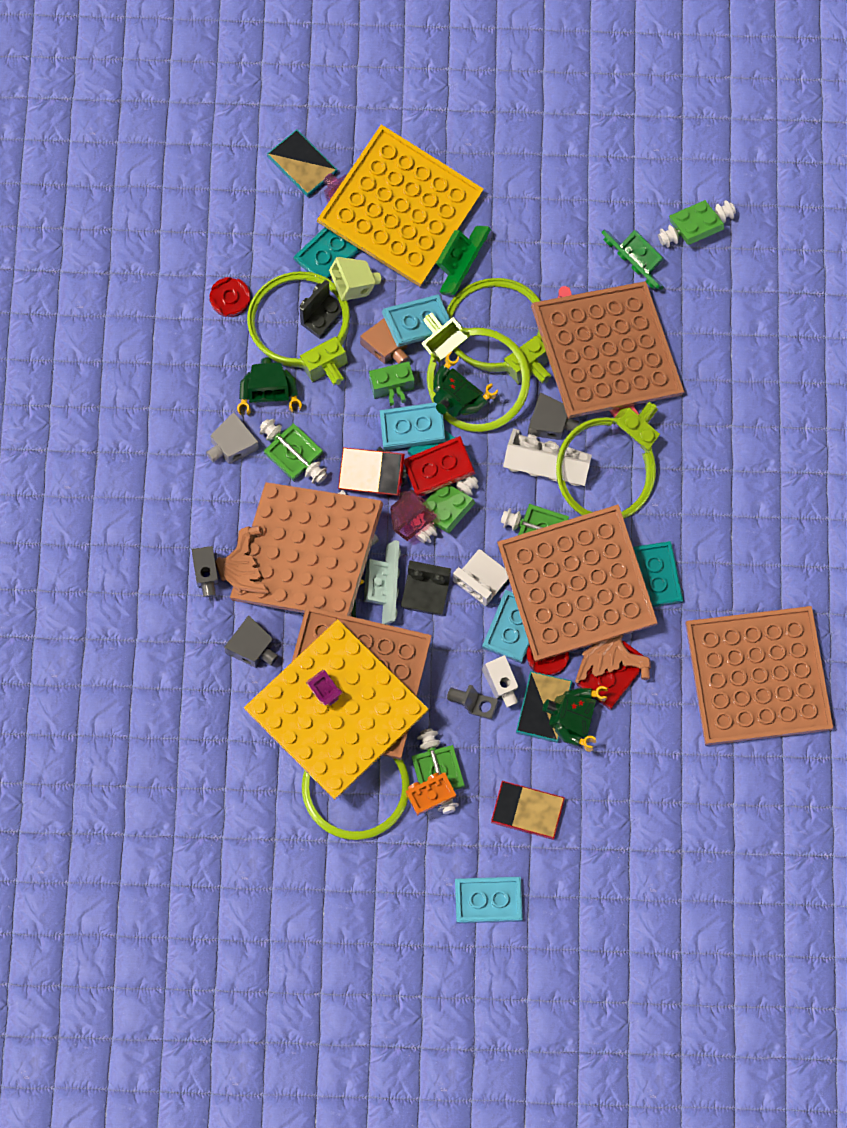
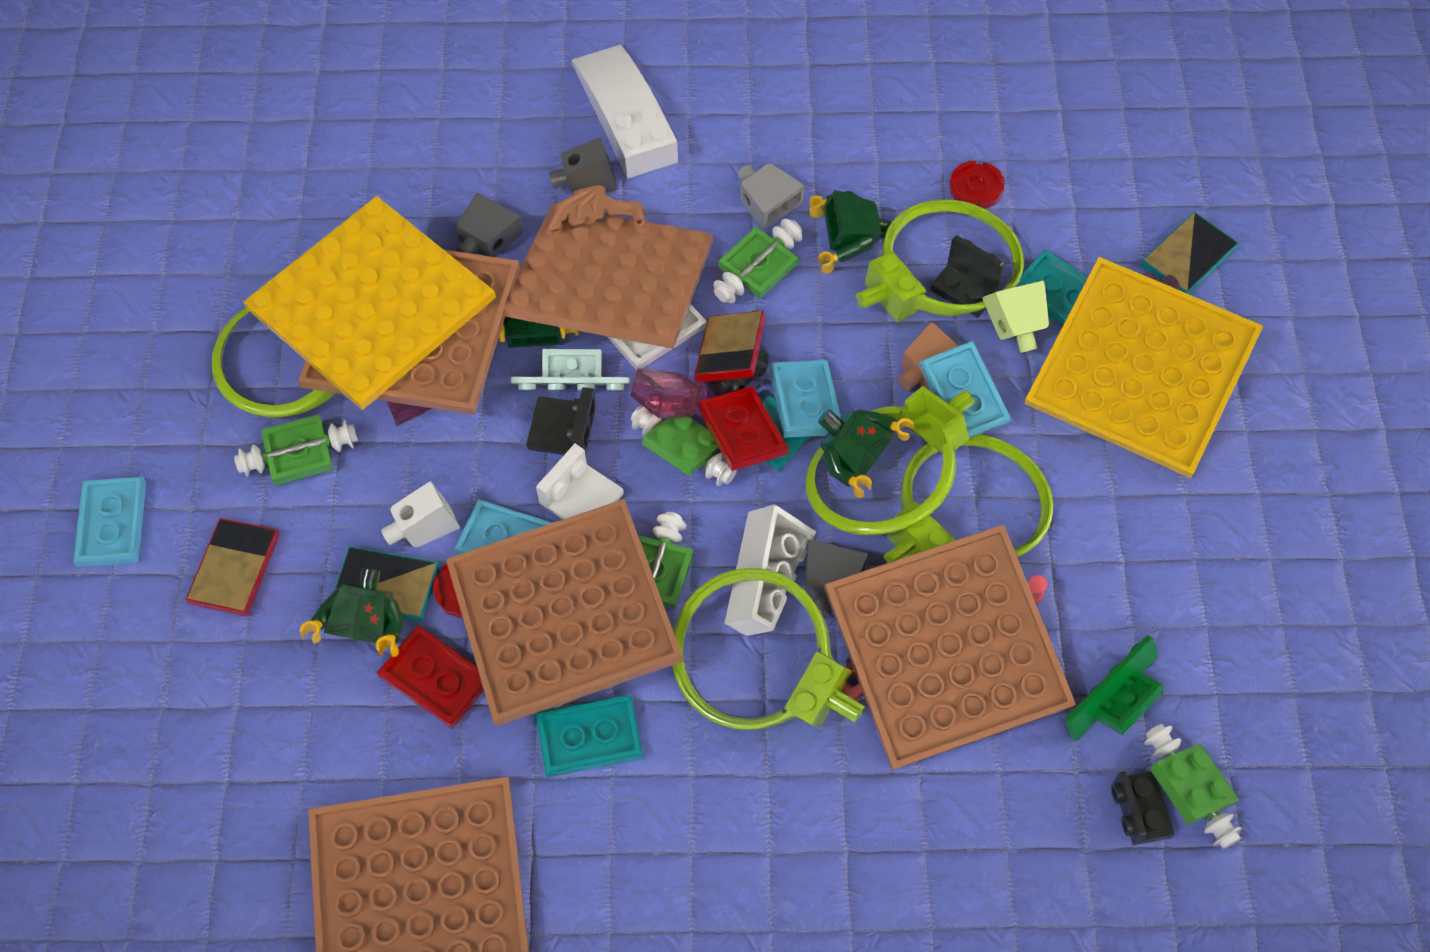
camera: 90 degrees right, 10 degrees down
magenta bracket [306,669,342,705] -> none
bright green brick [369,361,414,406] -> none
orange bracket [406,772,456,816] -> none
green bracket [436,226,491,295] -> none
dark grey bracket [447,685,498,719] -> none
nougat animal [575,635,651,683] -> none
none -> white slope [572,45,678,179]
none -> pearl dark grey bracket [1111,771,1175,846]

